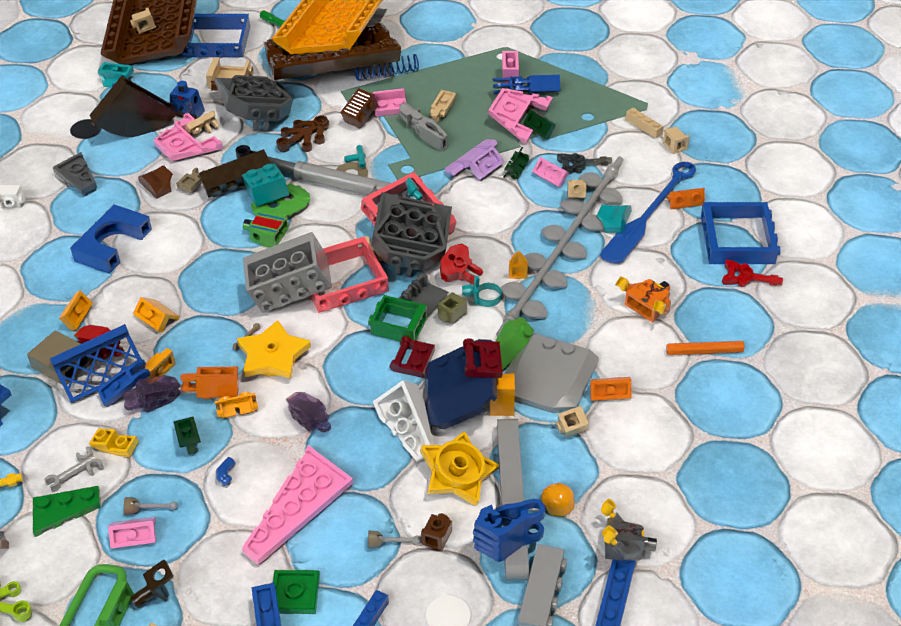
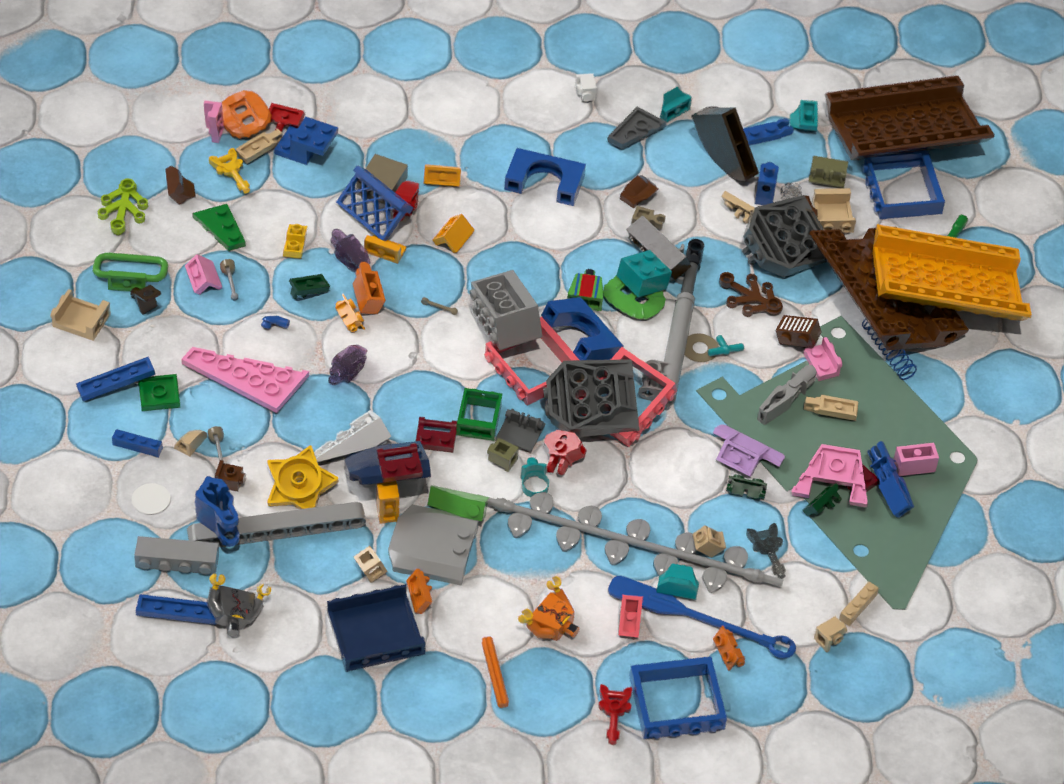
camera: 75 degrees right, 5 degrees up
light grey bar [44,446,104,492] -> none
blue hinge [97,359,151,407] -> none
tan brick [130,8,156,34] -> none
bright pink wing [154,113,223,161] -> none
yellow plate [237,321,311,378] -> none
teal bar [405,177,423,200] -> none
light orange plate [509,251,528,279] -> none
bright pink plate [532,157,569,188] -> none
light orange hair [541,482,575,516] -> none
none -> tan brick [174,430,208,456]
none -> dark blue panel [327,584,426,672]
none -> blue arch [541,297,624,360]
none -> coral slope [618,595,643,638]
none -> teal slope [660,87,692,123]
none -> clear gear [780,182,802,200]
none -> olive hinge [809,156,848,188]

